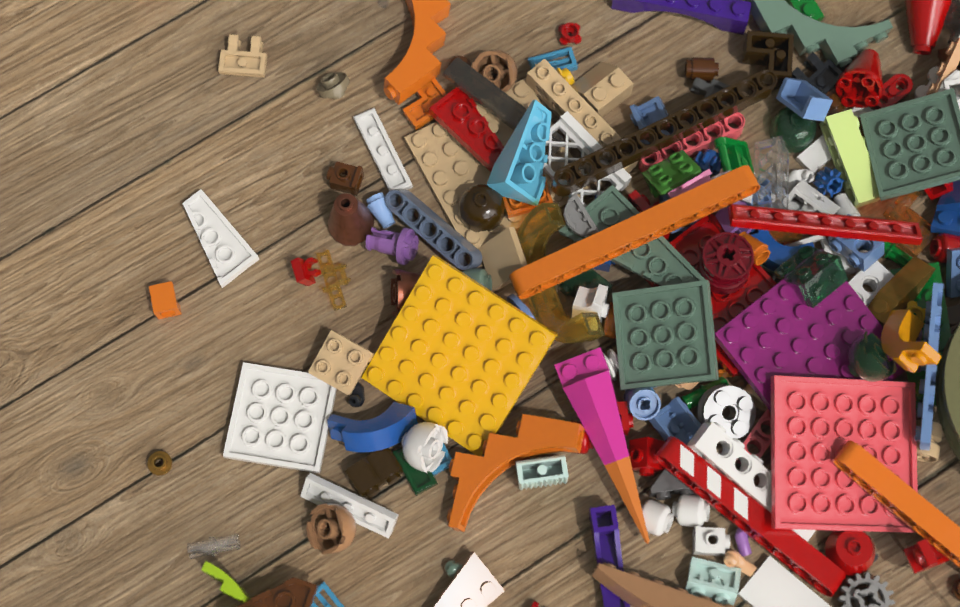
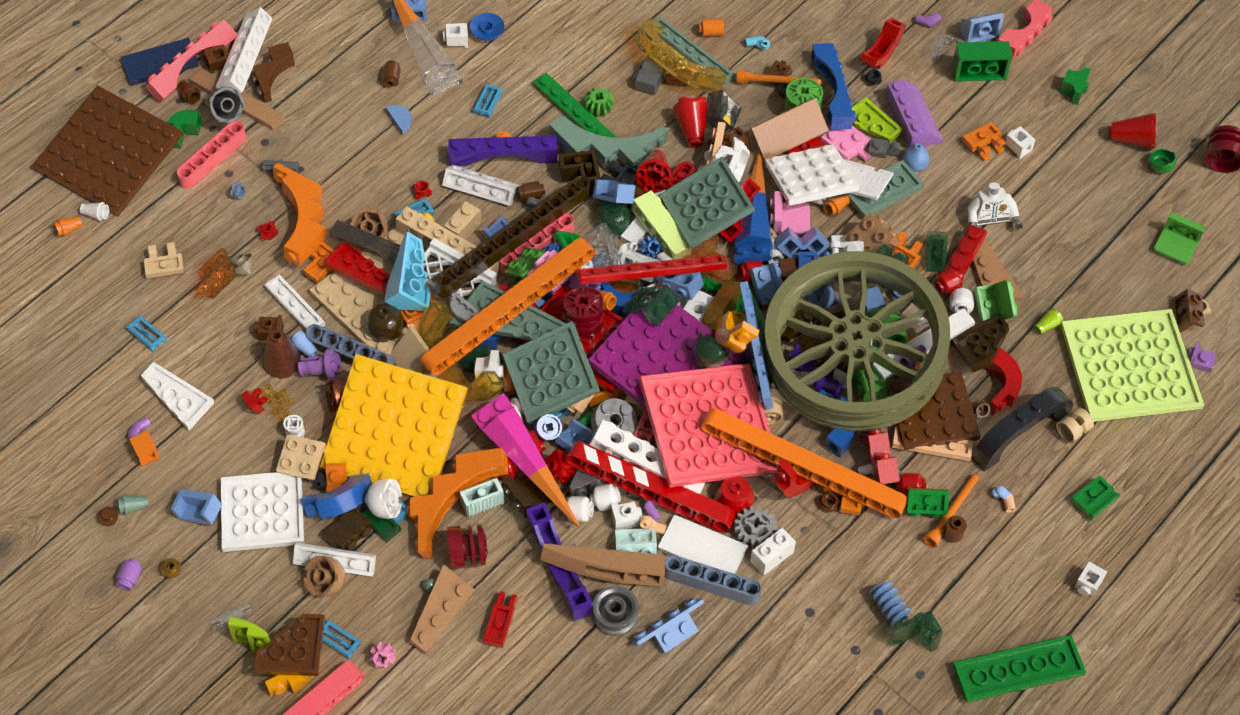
camera: 20 degrees left, 15 degrees down
none -> reddish brown plate [98,507,119,526]
none -> medium lavender brick [116,558,143,591]
none -> sand green cone [117,495,148,515]
none -> dark azure tile [126,315,167,352]
none -> medium lavender arm [127,417,151,438]
none -> medium blue panel [171,489,222,525]
none -> clear orange bracket [195,248,238,299]
none -> red plate [257,221,279,240]
none -> white wheel [283,415,305,438]
none -> orange bracket [325,463,348,493]
none -> white fence [442,165,520,206]
none -> dark red wheel [447,523,488,569]
none -> dark brown bracket [502,474,552,518]

